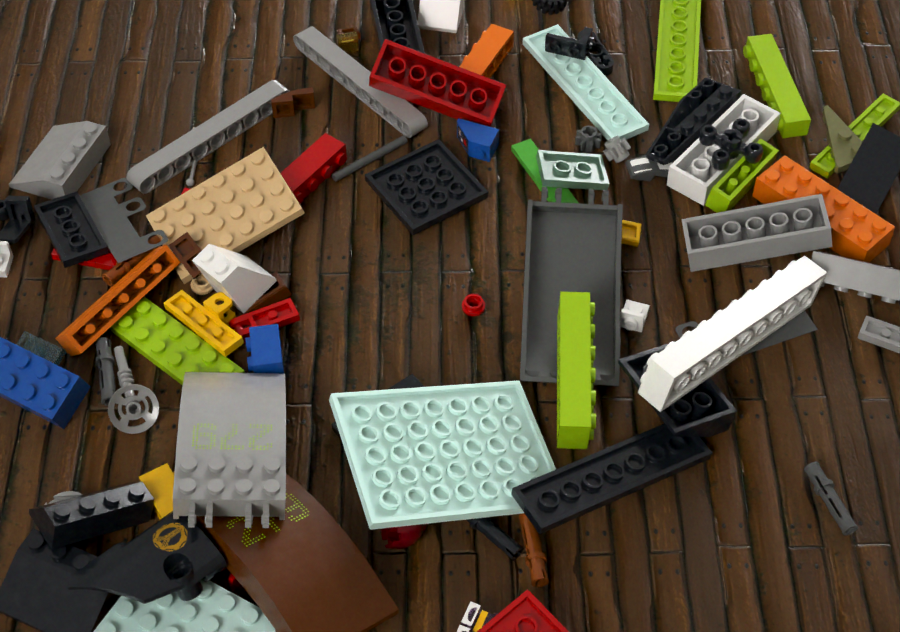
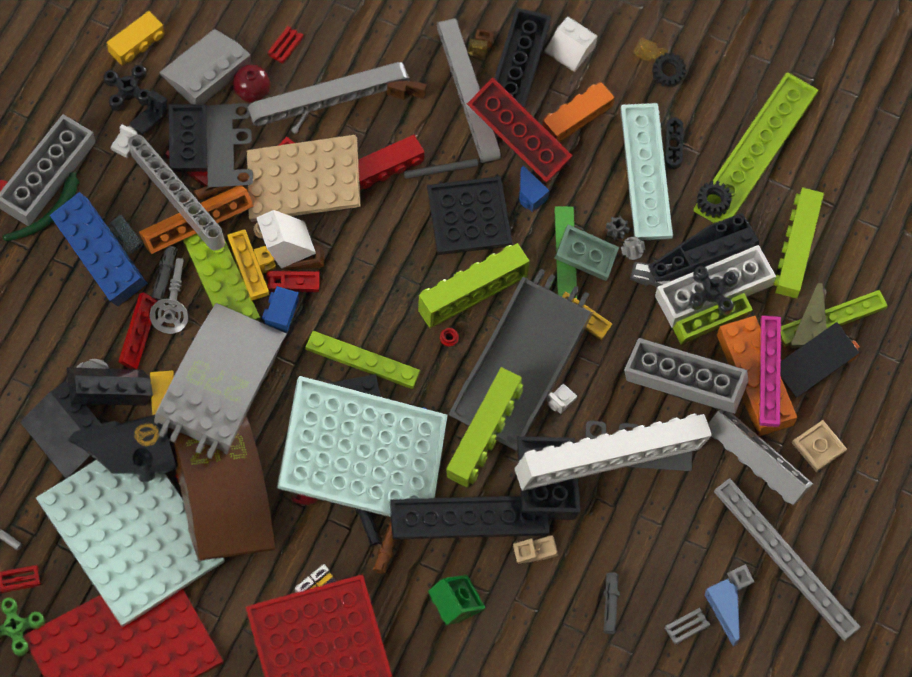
camera: 20 degrees right, 15 degrees up
reddish brown slope [168,232,202,279] -> none
black bracket [545,27,595,60] -> none
none -> red plate [118,293,158,369]
none -> light grey beam [128,135,225,250]
none -> dark red cylinder [233,65,270,103]
none -> red tile [268,26,303,64]
none -> lime plate [306,331,420,389]
none -> lime brick [418,243,530,328]
none -> green slope [428,575,486,625]
none -> tan slope [513,535,558,563]
none -> black tyre [696,181,732,218]
none -> dark pink plate [759,316,781,427]

